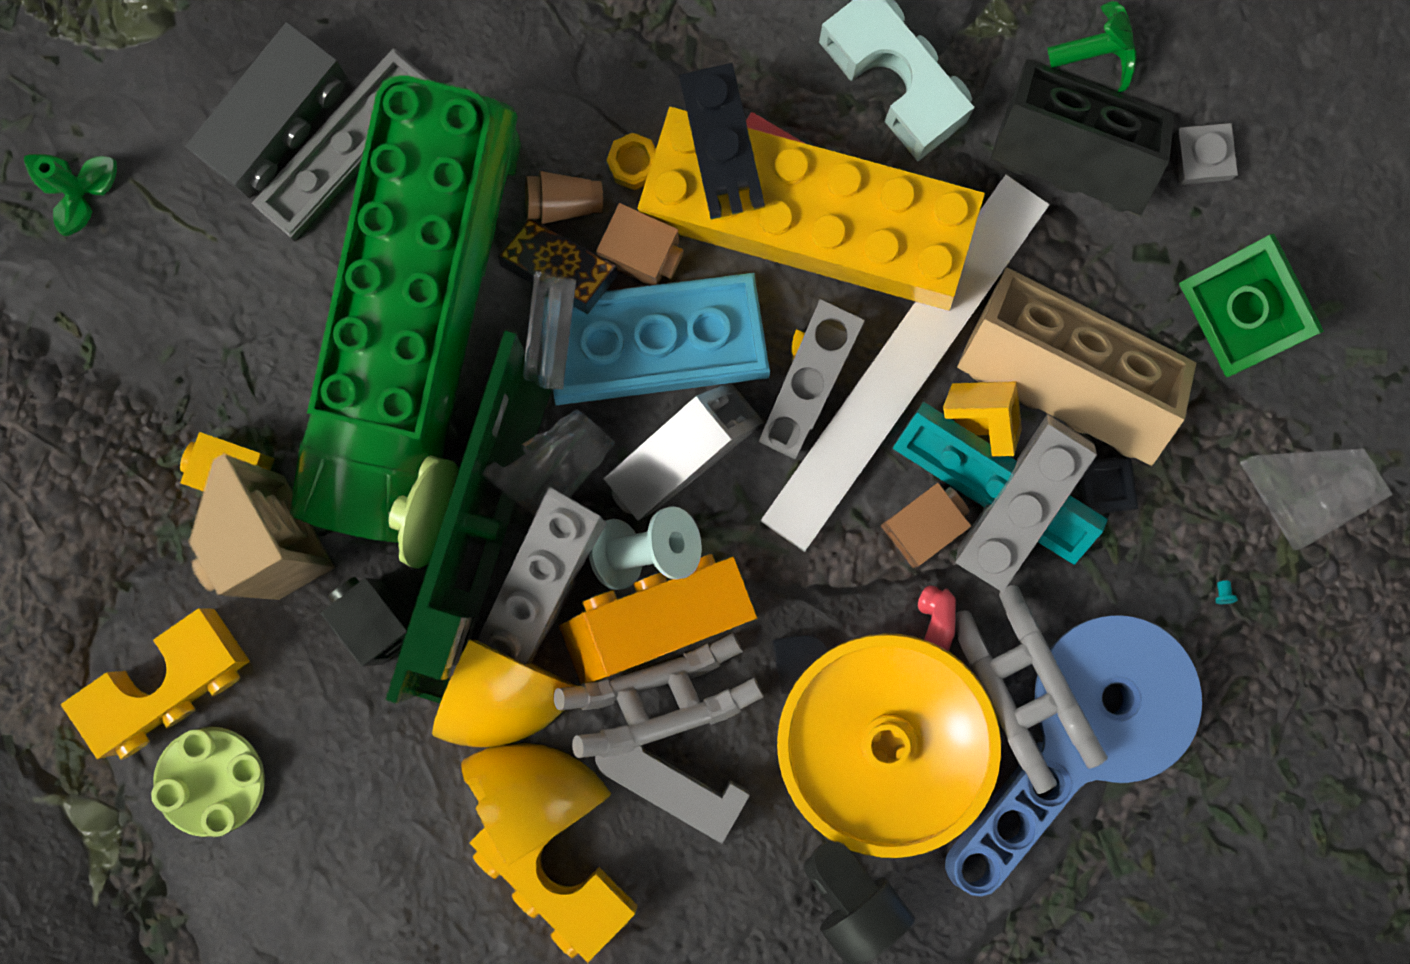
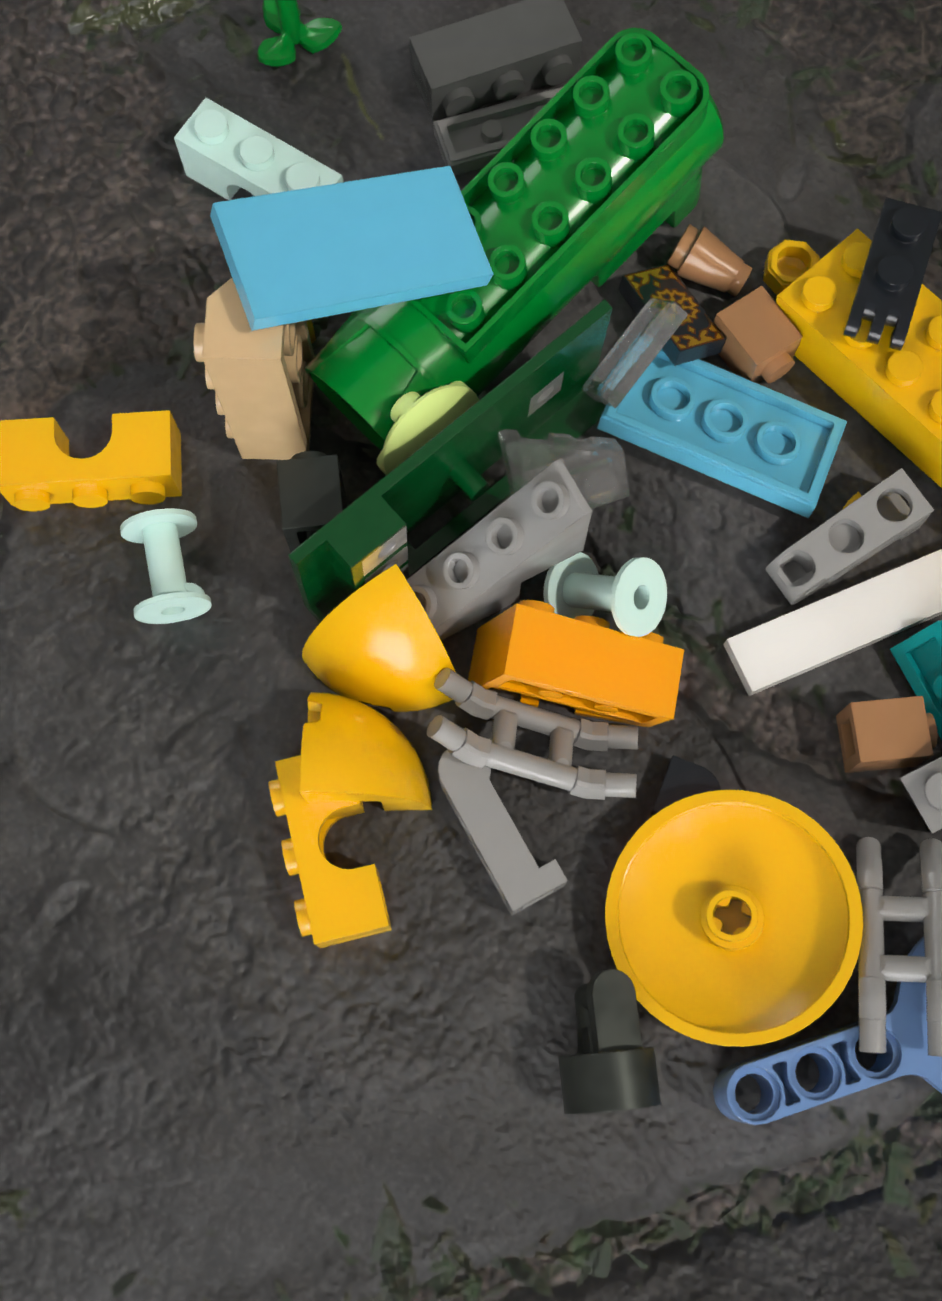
camera: 30 degrees right, 10 degrees down
yellowish green dish [151,727,265,837] -> none
light grey slope [604,383,764,521] -> none
coral arm [918,585,956,651] -> none
none -> light aqua piece [120,508,212,624]
none -> light aqua arch [174,98,343,200]
none -> medium azure tile [210,166,493,331]

